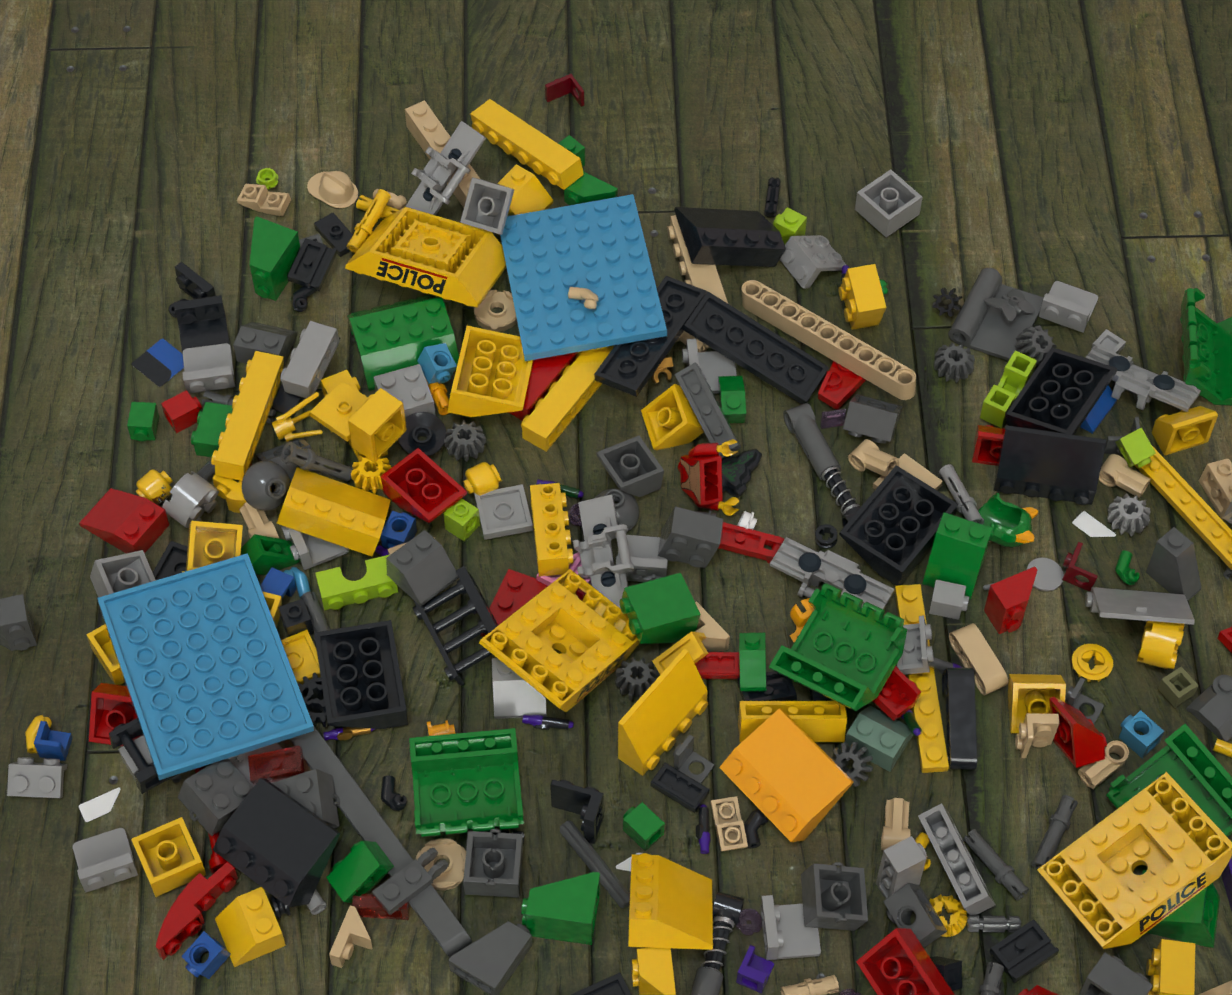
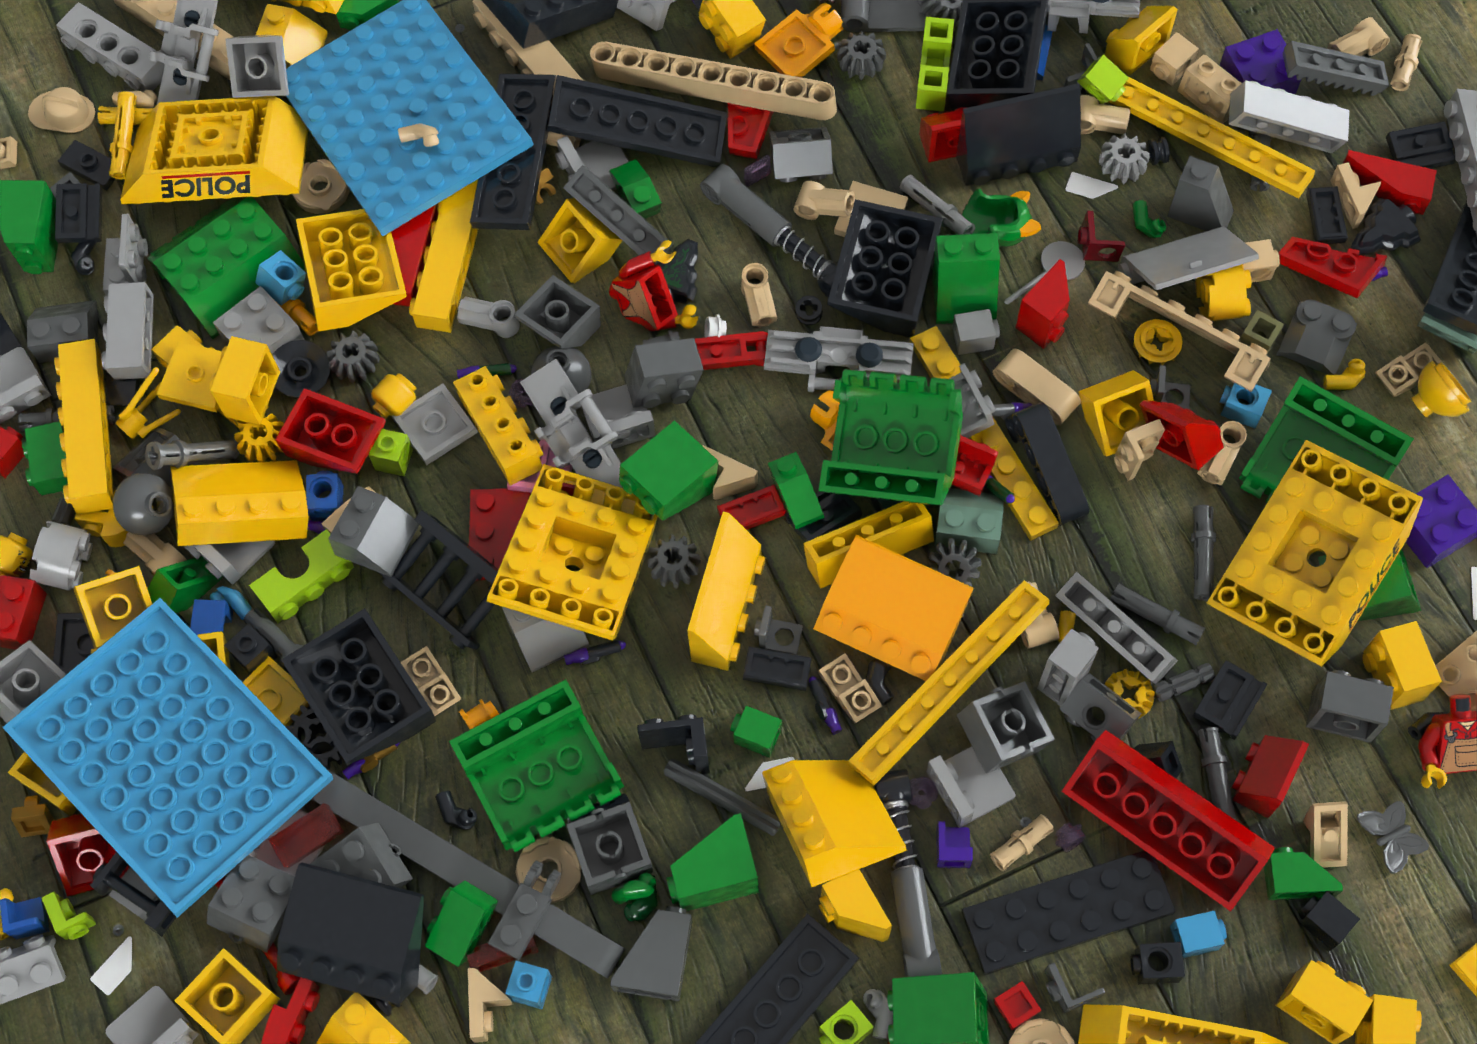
camera: 20 degrees left, 10 degrees up
yellow panel [652,632,709,675] -> none
none -> pearl gold tile [11,795,54,837]
none -> lime bracket [42,892,96,940]
none -> light grey brick [56,2,165,91]
none -> light grey bracket [103,214,148,295]
none -> tan slope [401,646,461,716]
none -> light grey piece [457,296,520,338]
none -> dark azure brick [505,961,552,1009]
none -> green arm [611,873,656,904]
none -> dark green arm [624,875,658,922]
none -> tan piece [741,263,777,328]
none -> light orange plate [754,3,843,78]
none -> yellow plate [848,580,1049,786]
none -> tan bracket [1088,271,1271,392]
none -> black bush [1147,137,1170,165]
none -> tan brick [1150,32,1199,86]
none -> tan brick [1243,239,1280,282]

